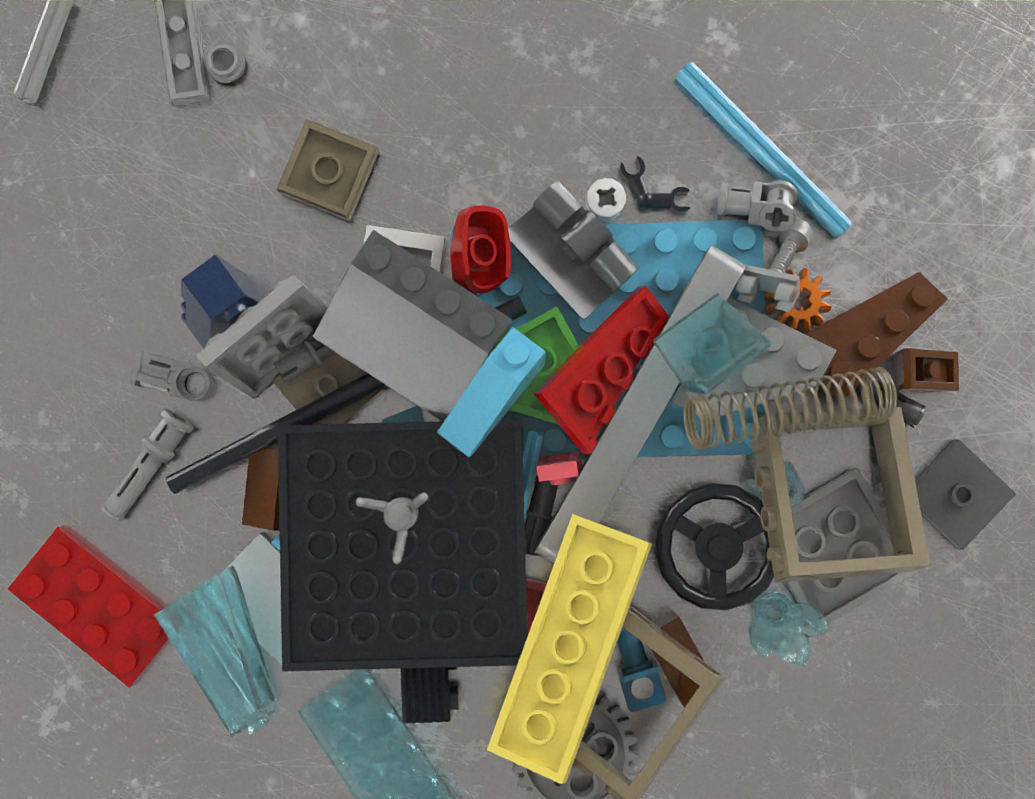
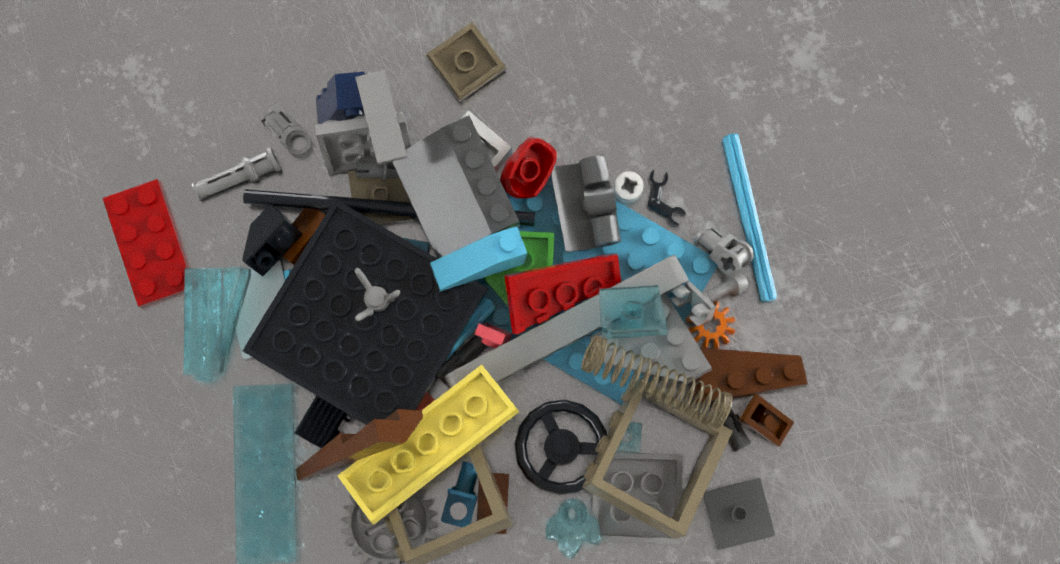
camera: 30 degrees right, 5 degrees down
none -> black slope [242,204,303,277]
none -> reddish brown wedge [296,409,423,481]
none -> light grey tile [355,70,408,165]

